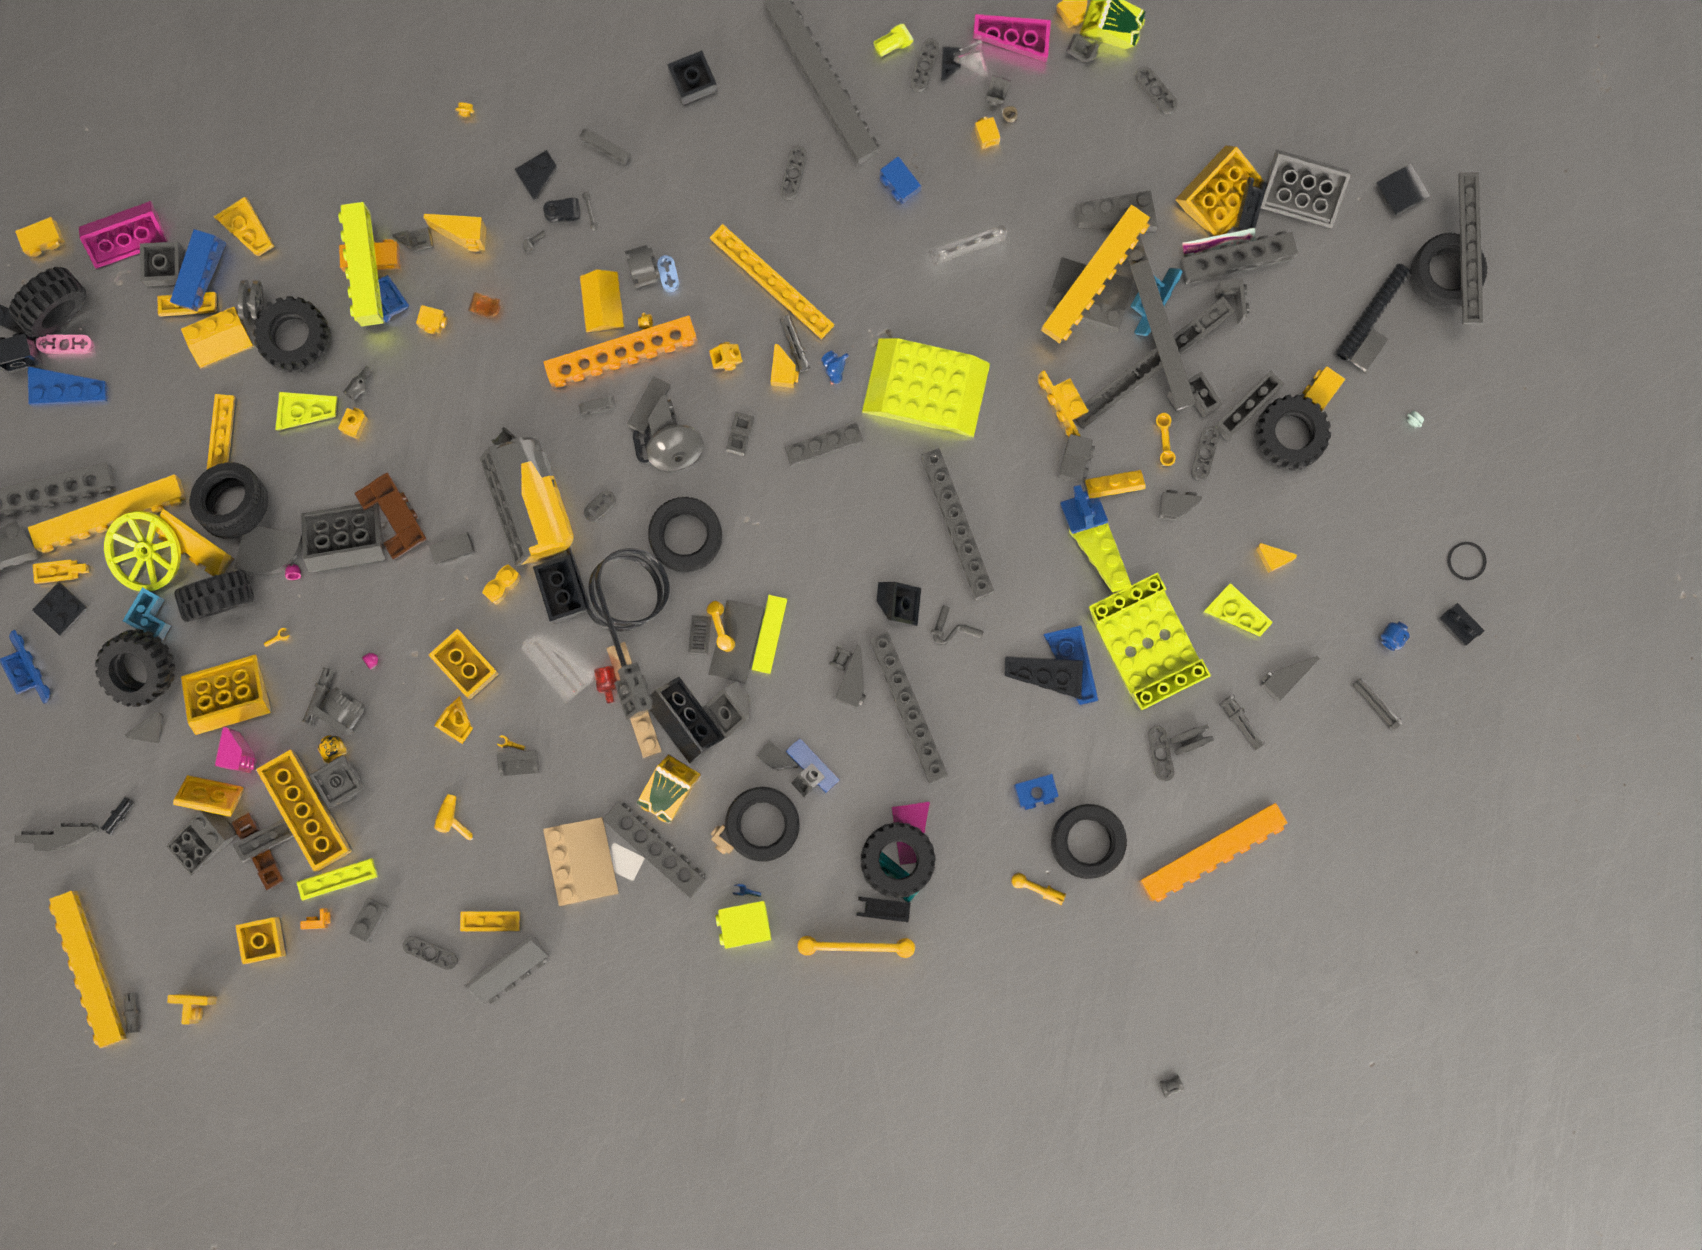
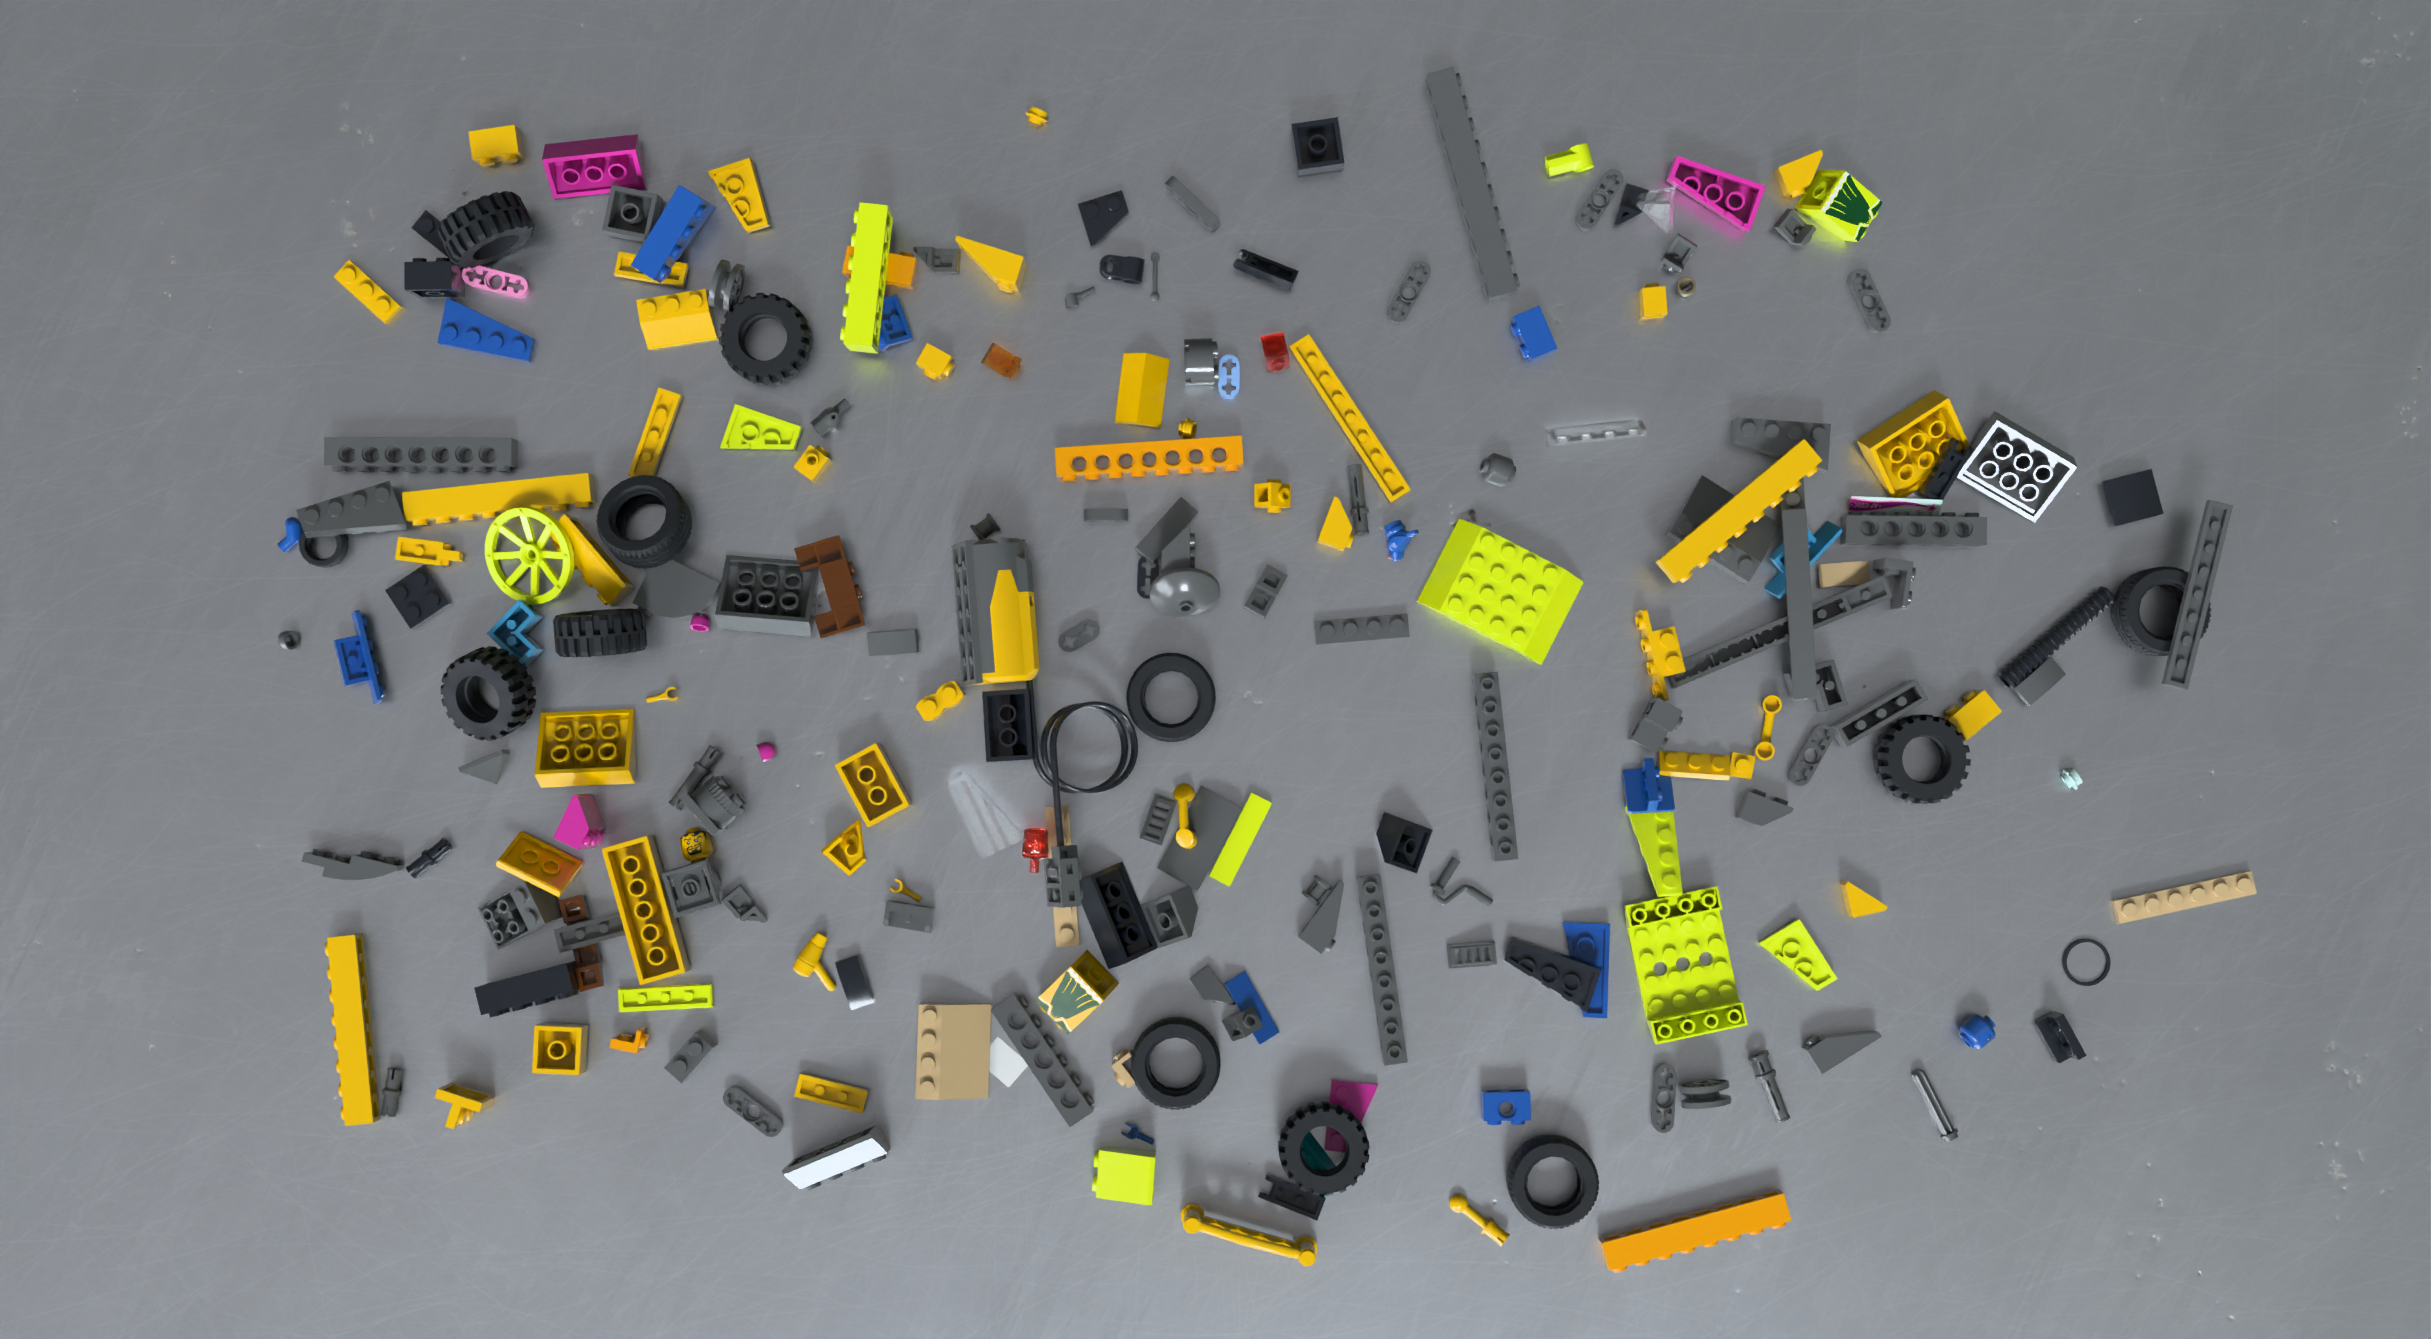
camera: 20 degrees right, 5 degrees up
none -> black brick [474,961,579,1018]
none -> dark grey slope [721,884,768,923]
none -> black slope [835,955,874,1010]
none -> black hinge [1233,249,1299,291]
none -> clear red bracket [1261,332,1290,372]
none -> dark grey slope [1447,940,1497,969]
none -> dark grey head [1480,453,1516,487]
none -> yellow plate [1730,752,1756,779]
none -> tan slope [1818,561,1870,588]
none -> tan plate [2111,870,2257,924]

